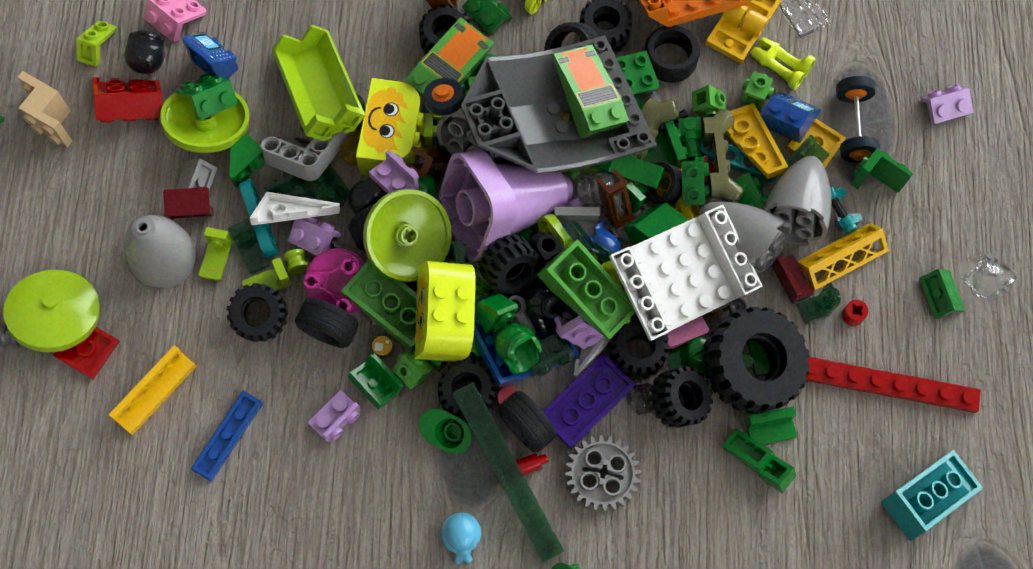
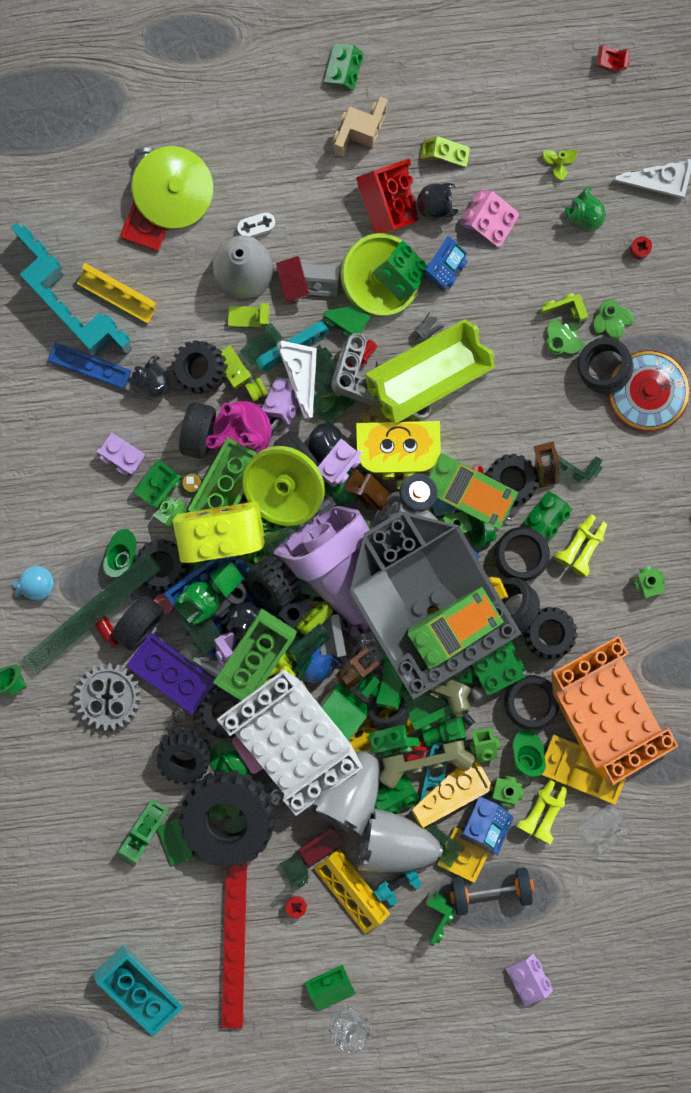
camera: 85 degrees right, 15 degrees up
none -> teal bracket [10,222,132,356]
none -> black hair [130,356,170,400]
none -> white beam [238,213,276,237]
none -> dark grey piece [414,311,444,341]
none -> black tyre [494,527,550,582]
none -> green piece [513,730,546,779]

